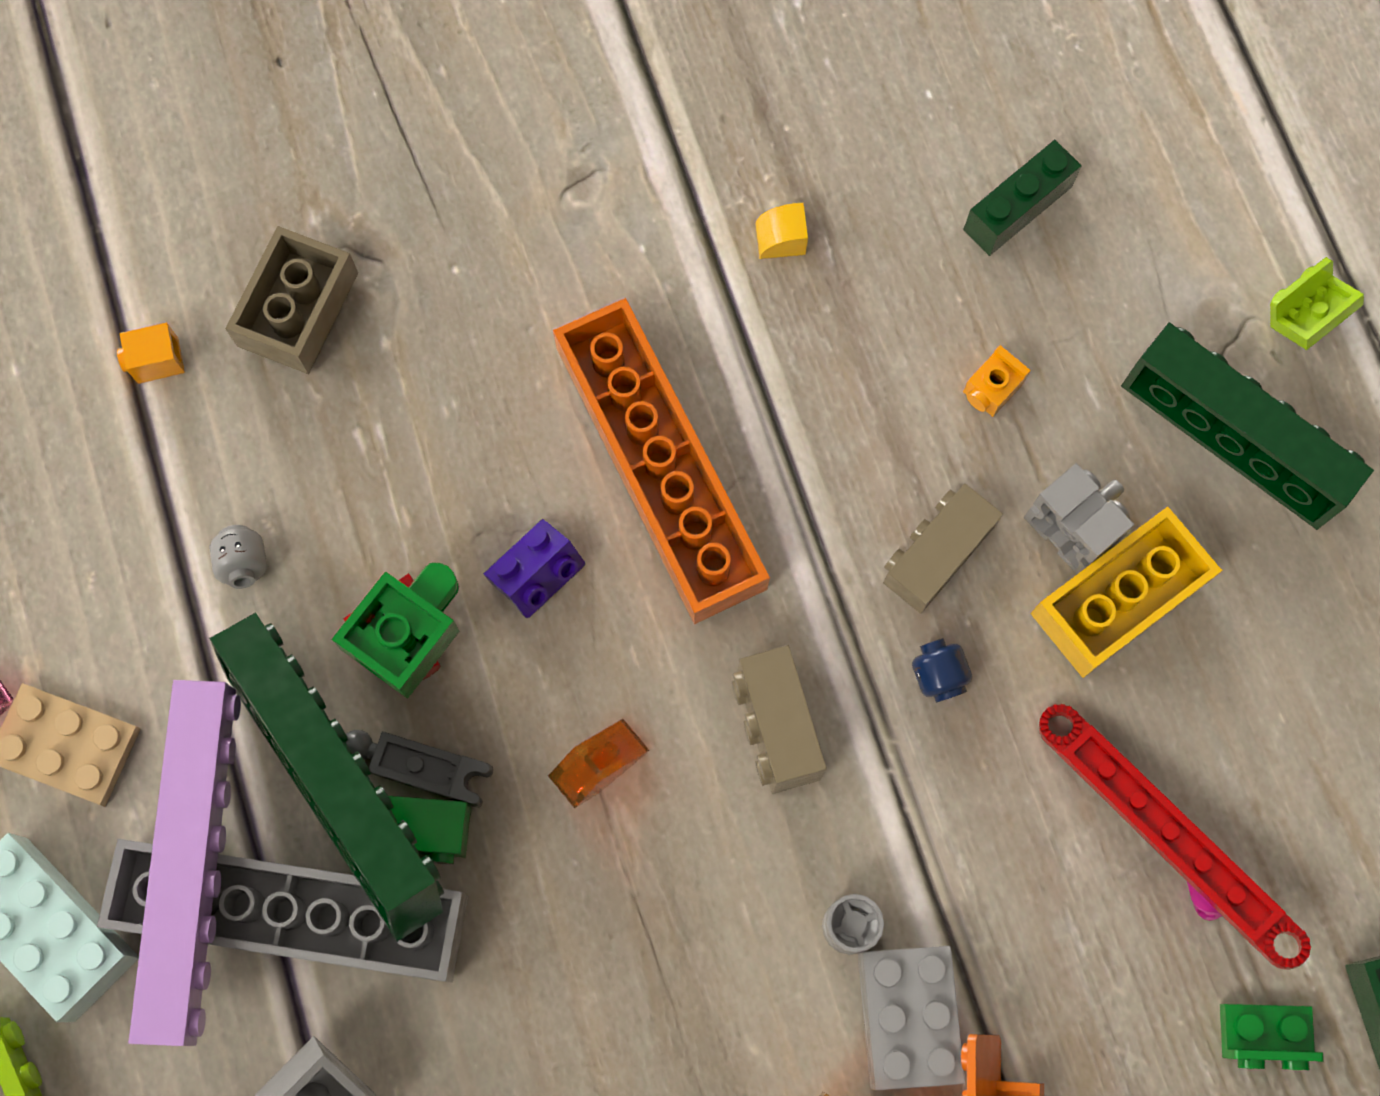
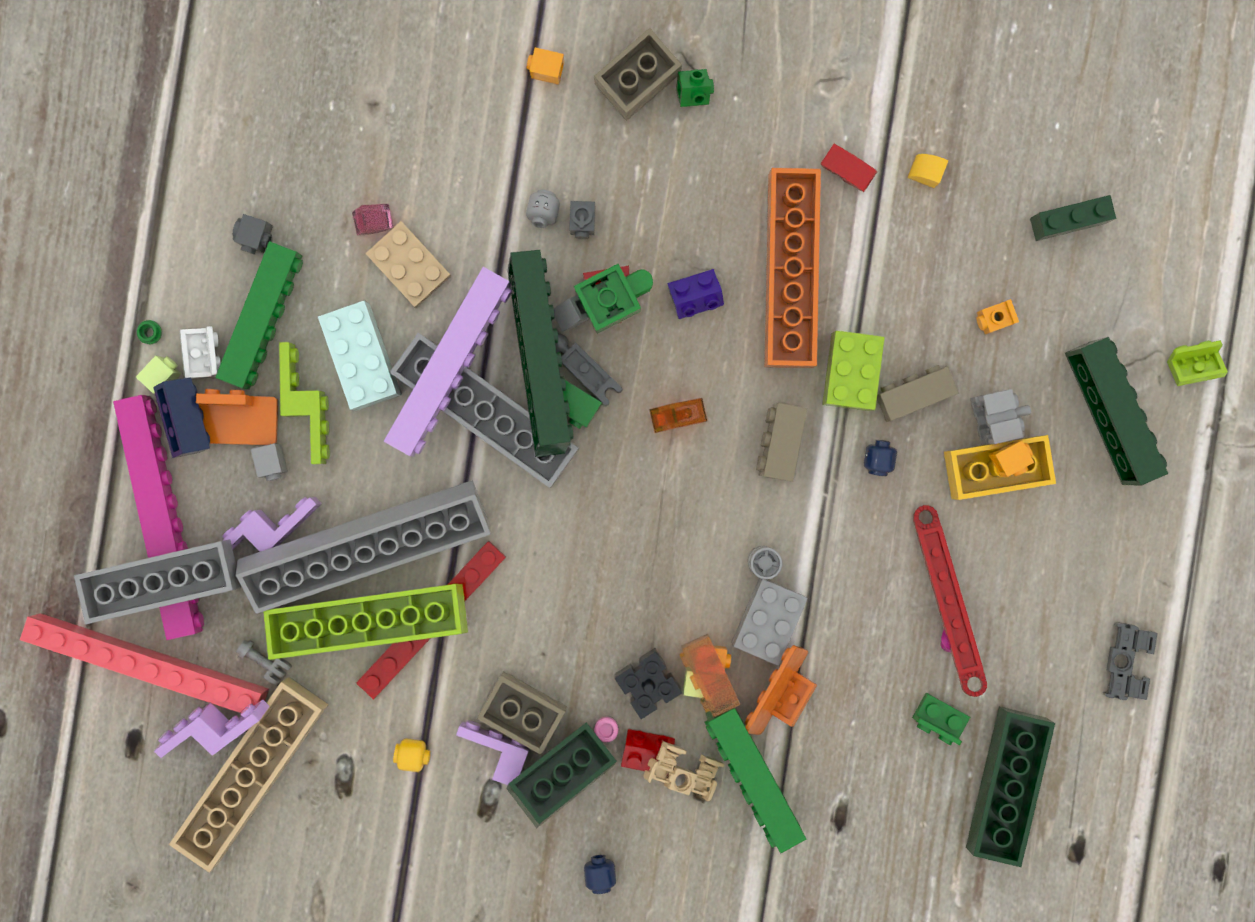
camera: 25 degrees right, 15 degrees up
none -> light grey brick [554,296,589,332]
none -> dark grey brick [569,201,596,239]
none -> green brick [676,69,714,107]
none -> red slope [821,143,877,192]
none -> lime brick [822,331,885,411]
none -> light orange brick [989,440,1034,477]

